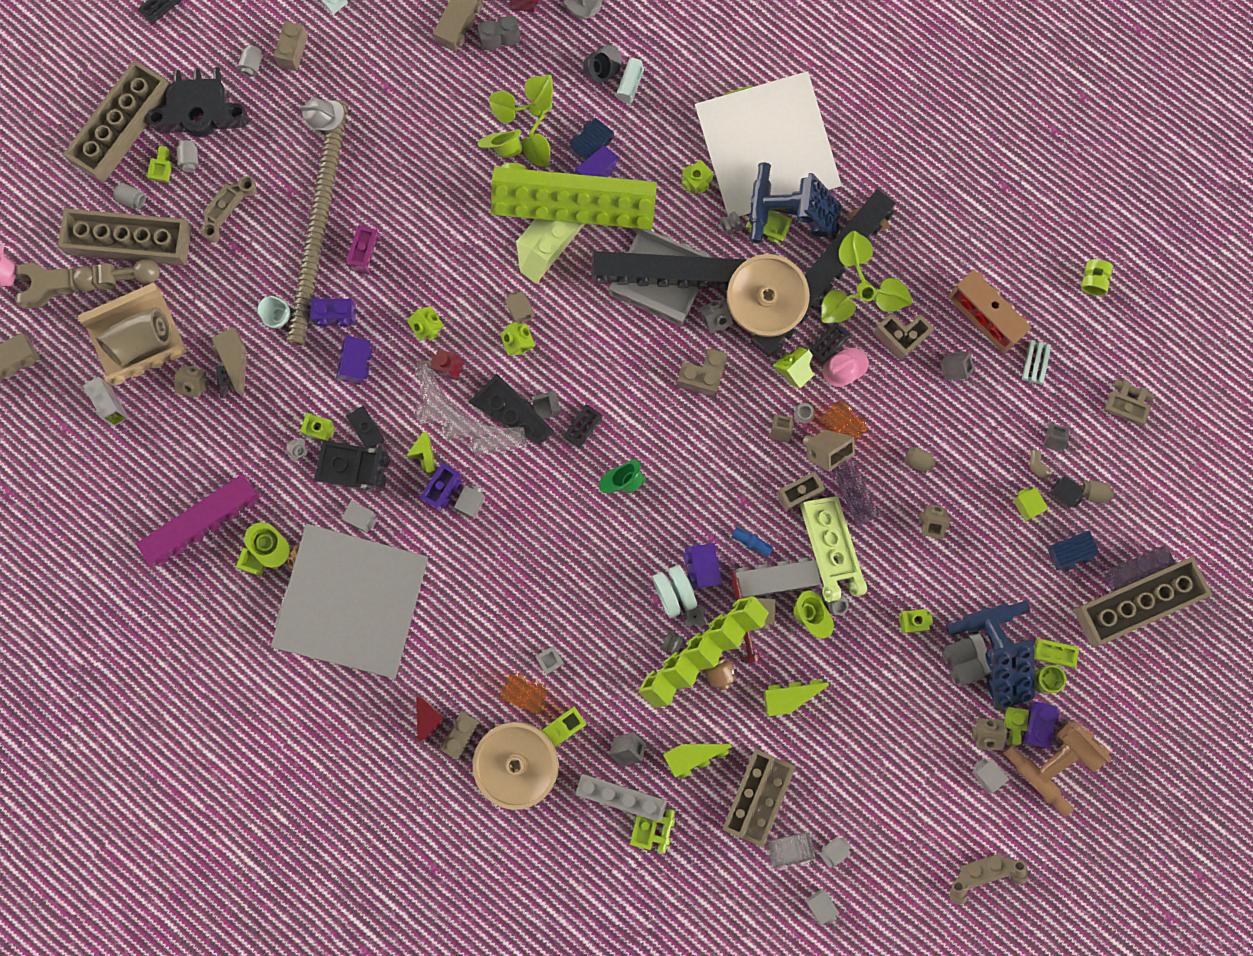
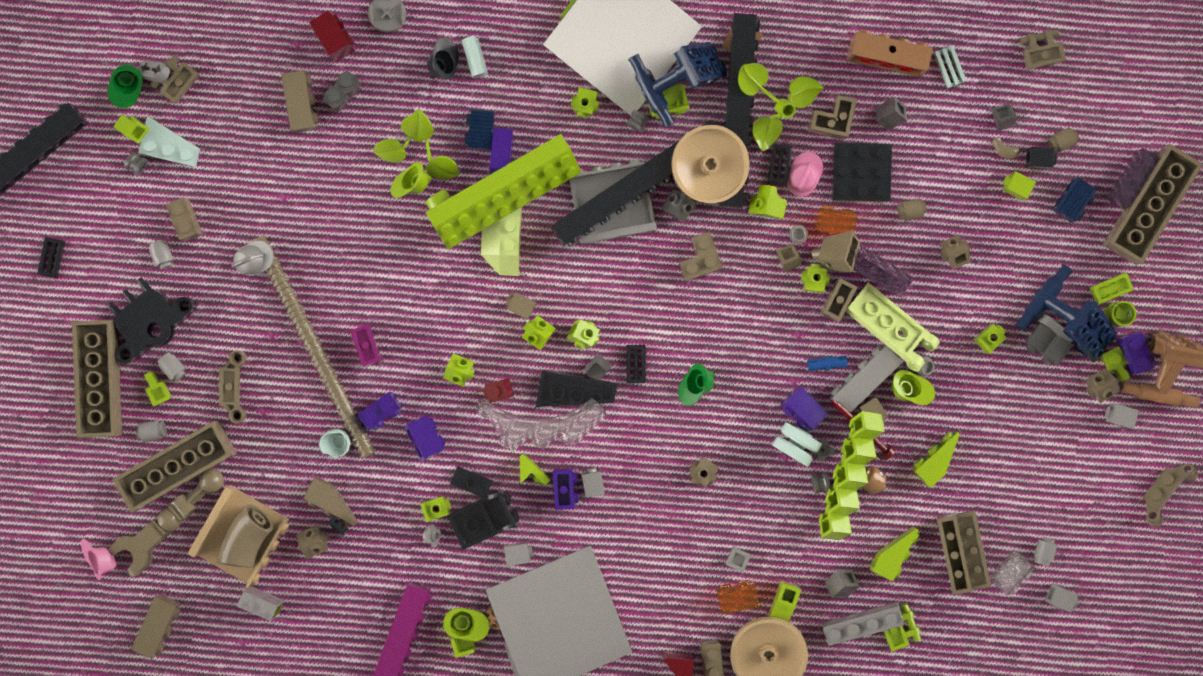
camera: 30 degrees left, 10 degrees up
none -> lime brick [566,319,600,350]
none -> dark tan brick [689,456,719,487]
none -> lime brick [801,264,830,293]
none -> black plate [832,143,892,202]

